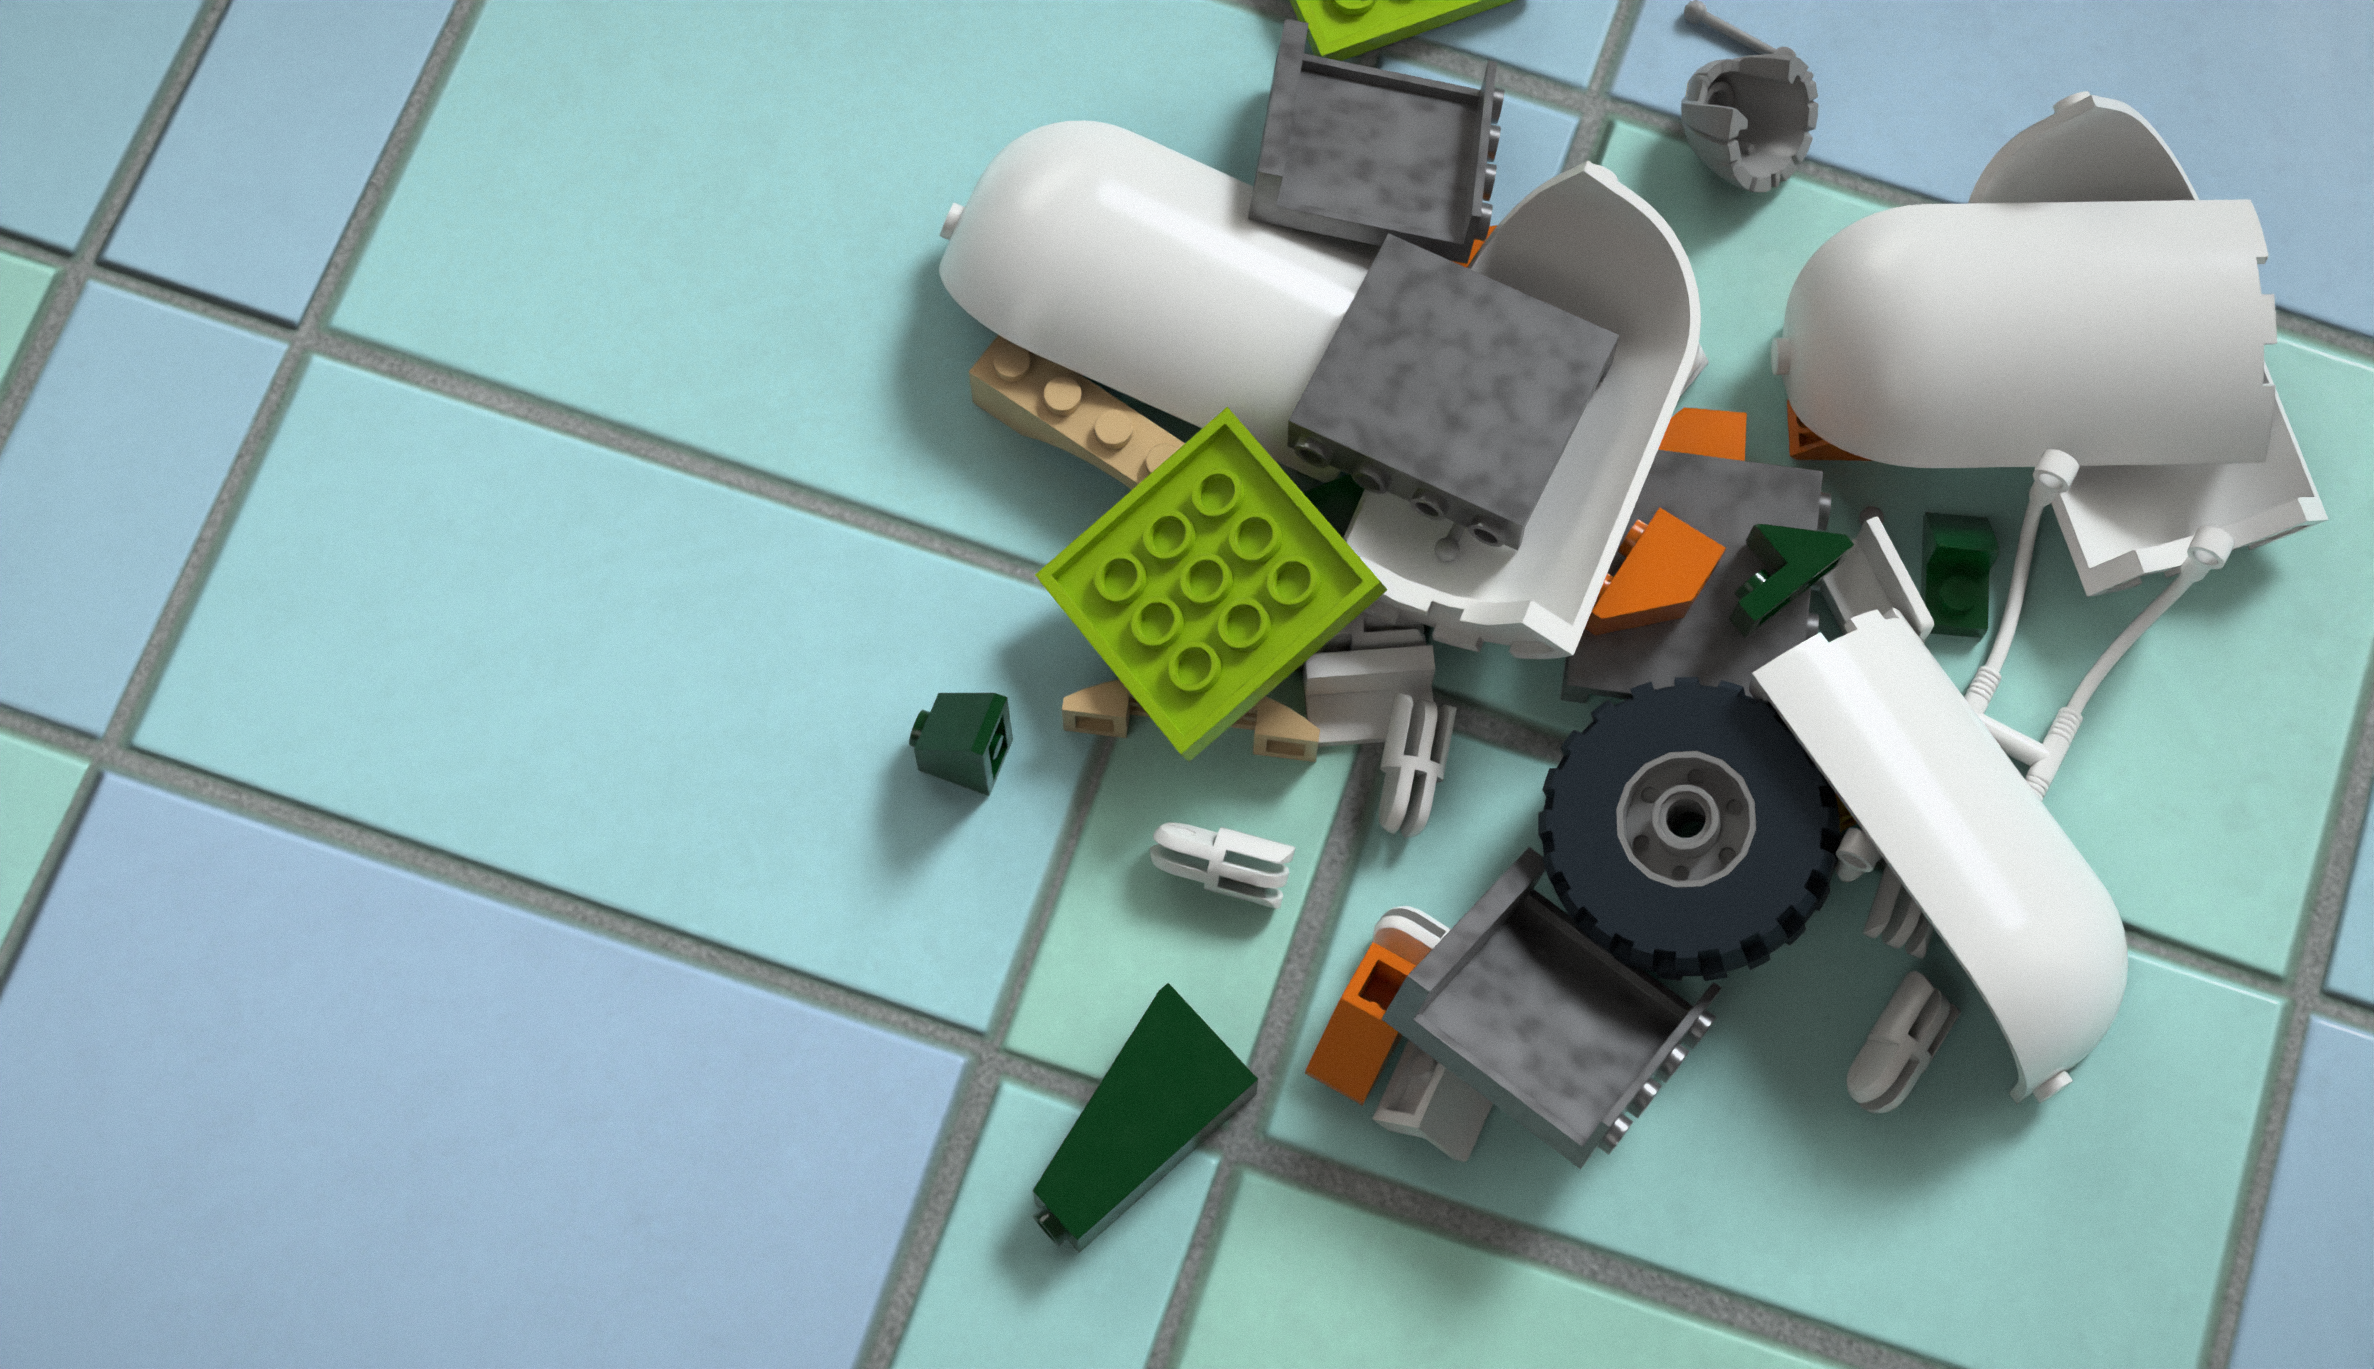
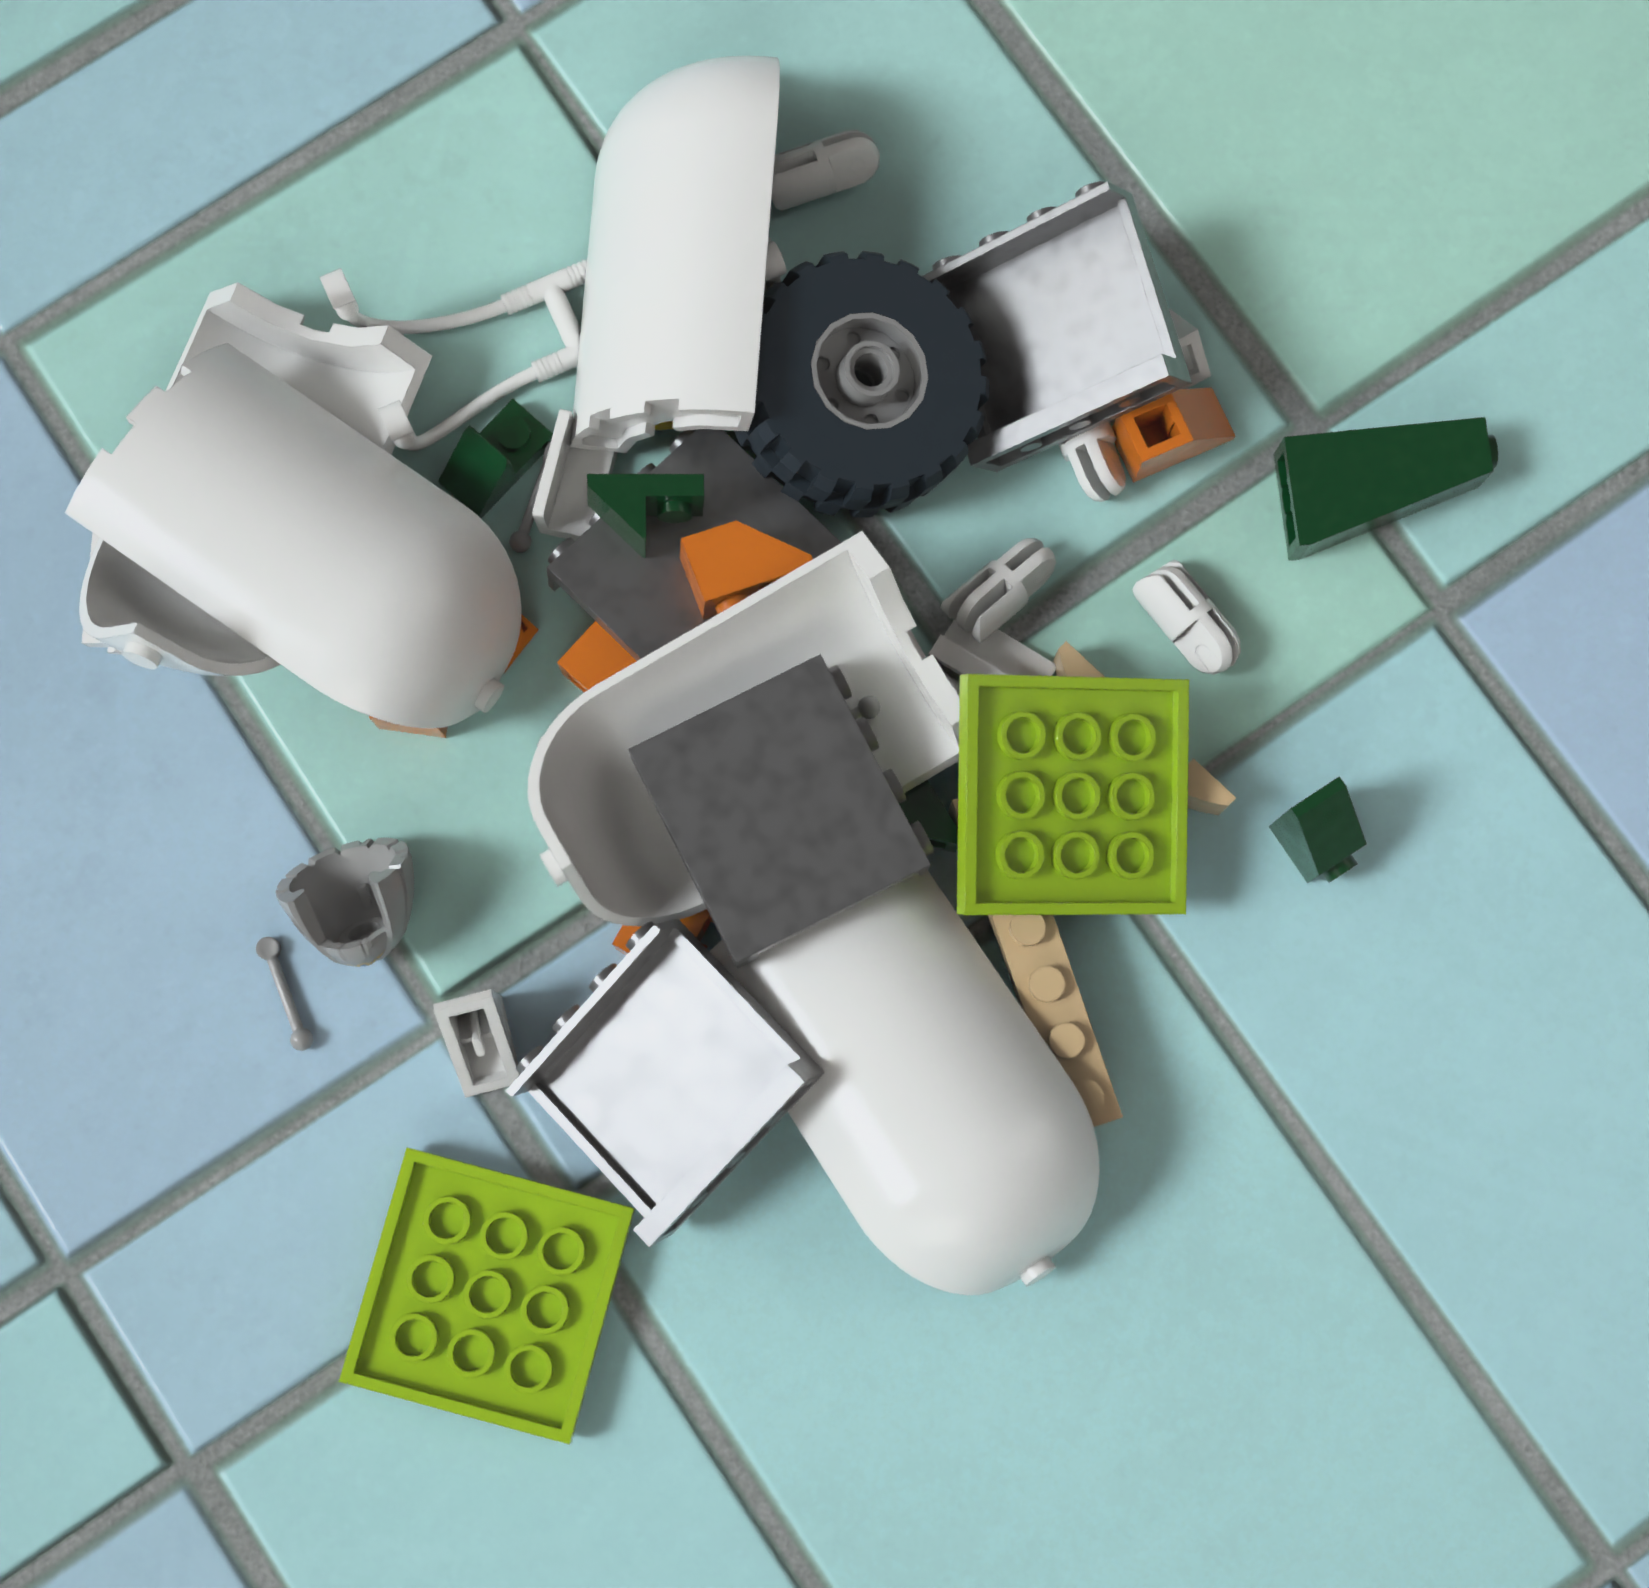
camera: 145 degrees left, 10 degrees up
none -> white slope [433,989,520,1098]

